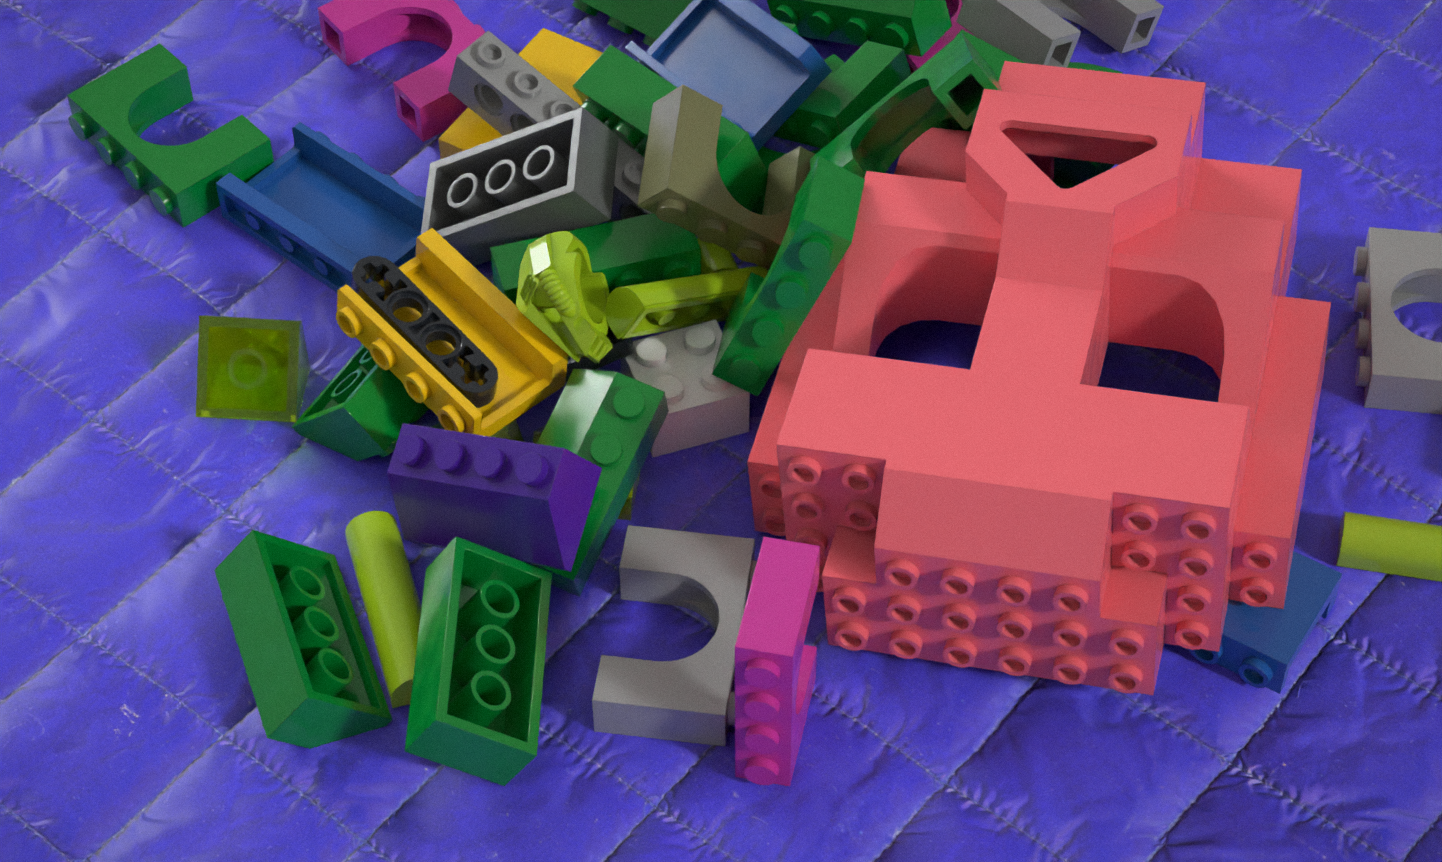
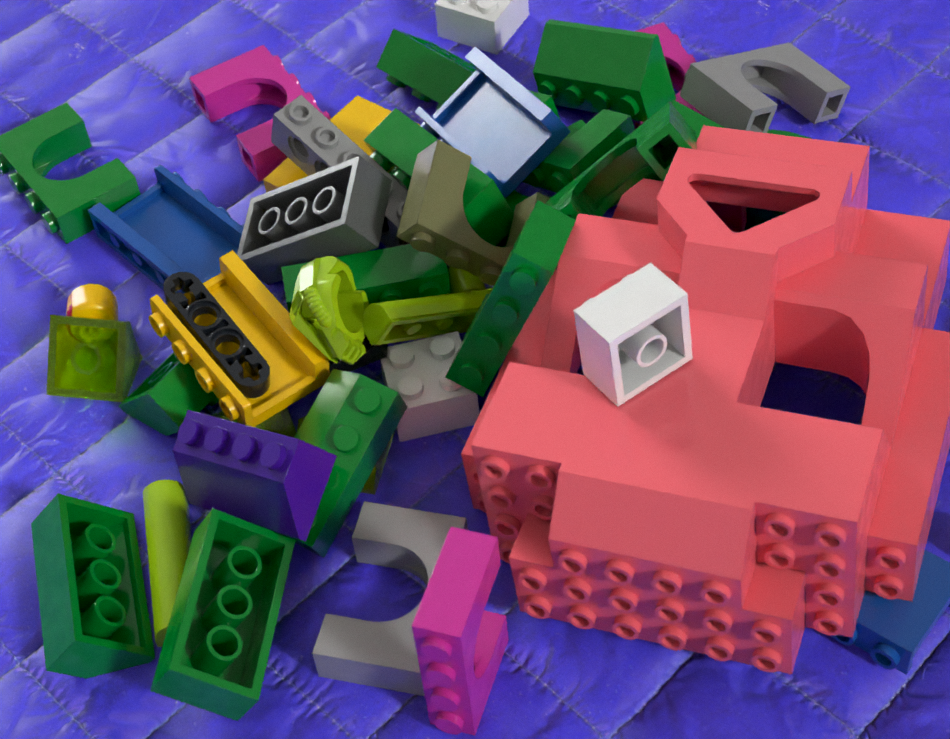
camera: 10 degrees right, 0 degrees up
none -> yellow head [66,284,118,342]
none -> white brick [573,263,693,407]

